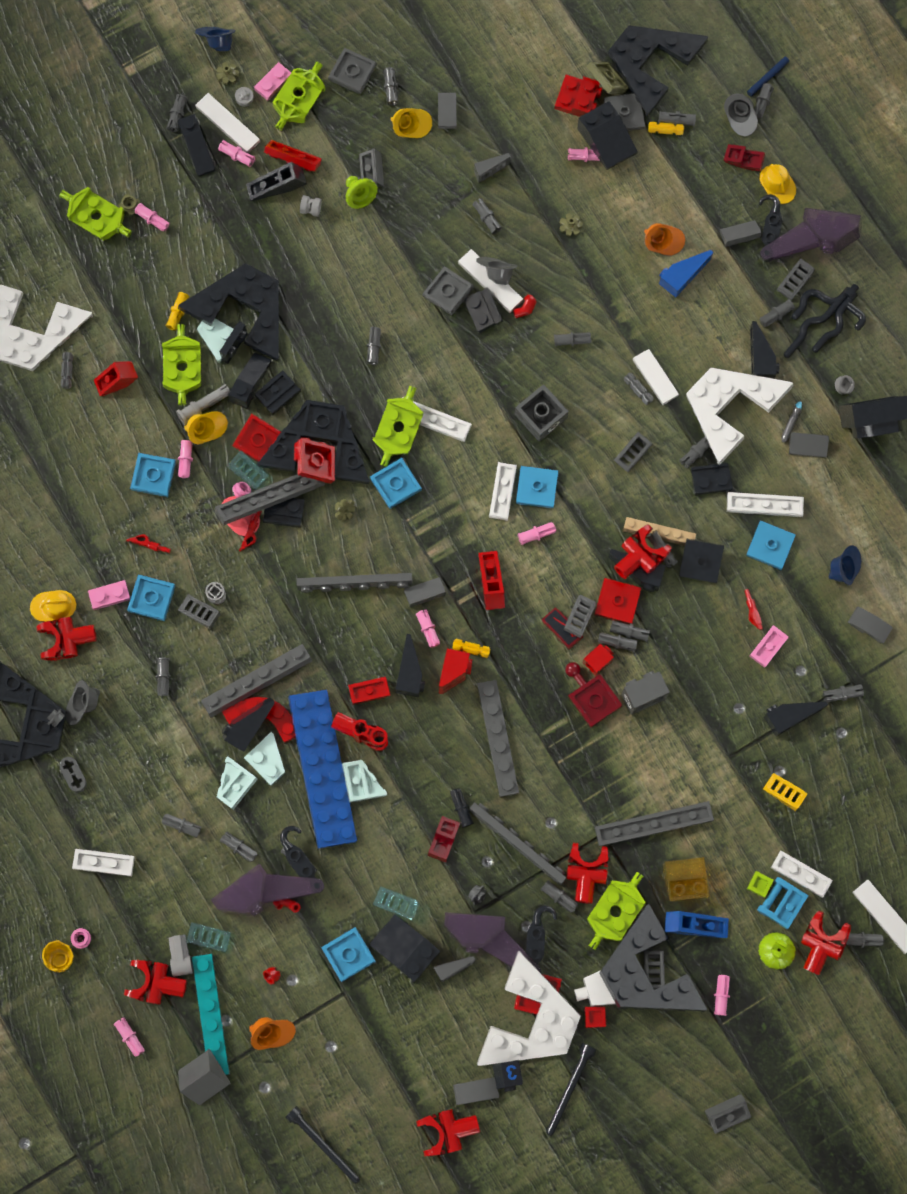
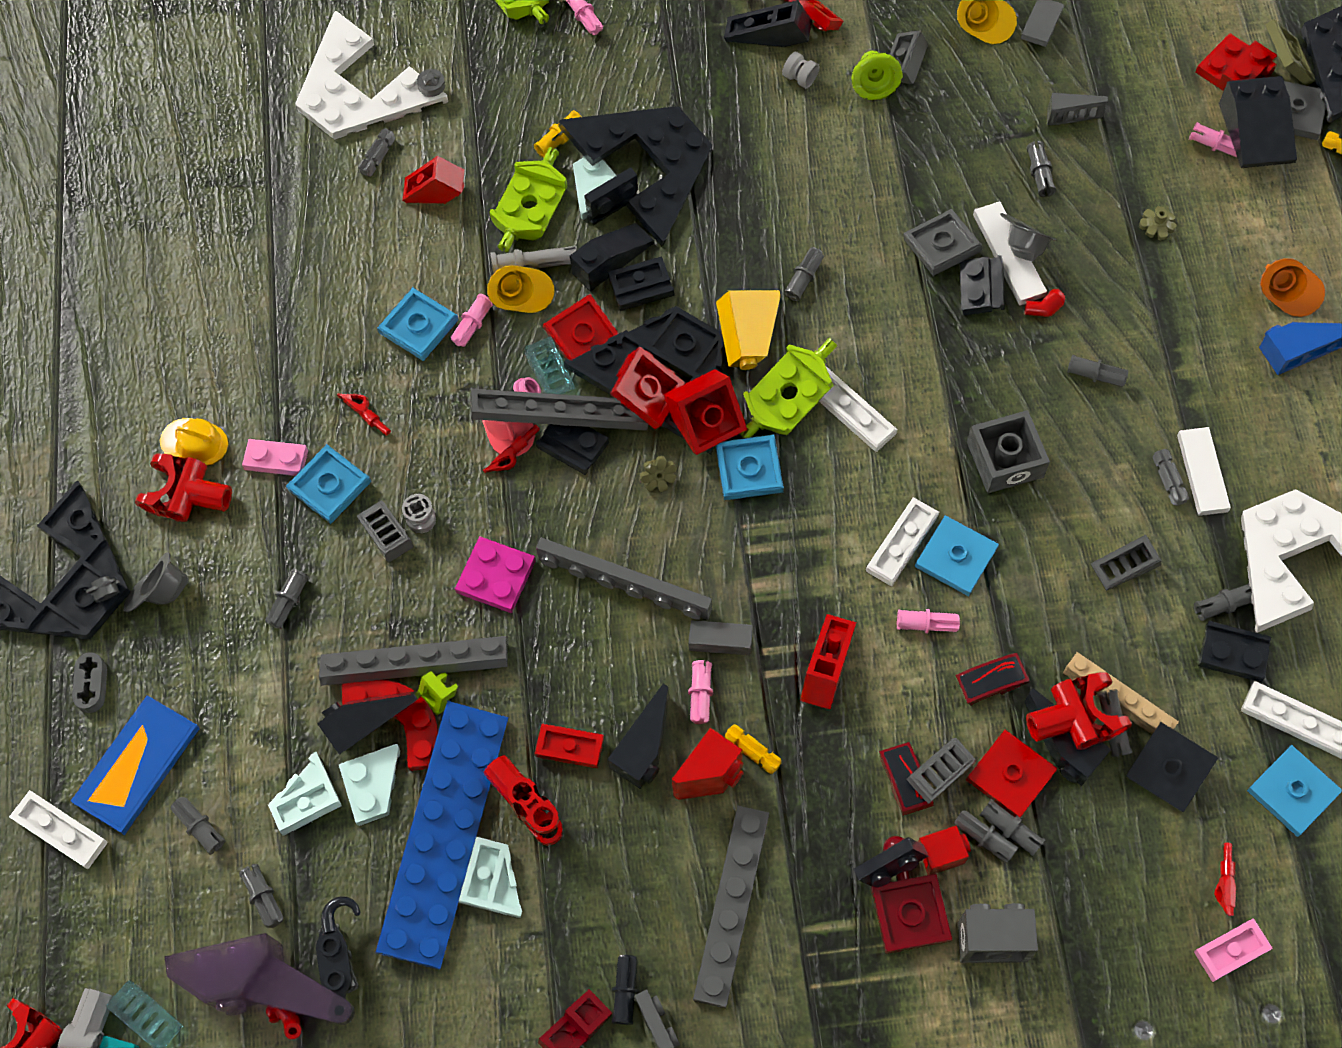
camera: 30 degrees right, 10 degrees down
none -> blue tile [70,695,200,835]
none -> dark grey tile [417,69,445,97]
none -> lime tile [418,671,458,716]
none -> dark pink plate [455,536,536,613]
none -> red slope [664,369,747,455]
none -> yellow slope [716,290,780,370]
none -> black plate [854,837,929,887]
none -> slope [956,653,1031,706]

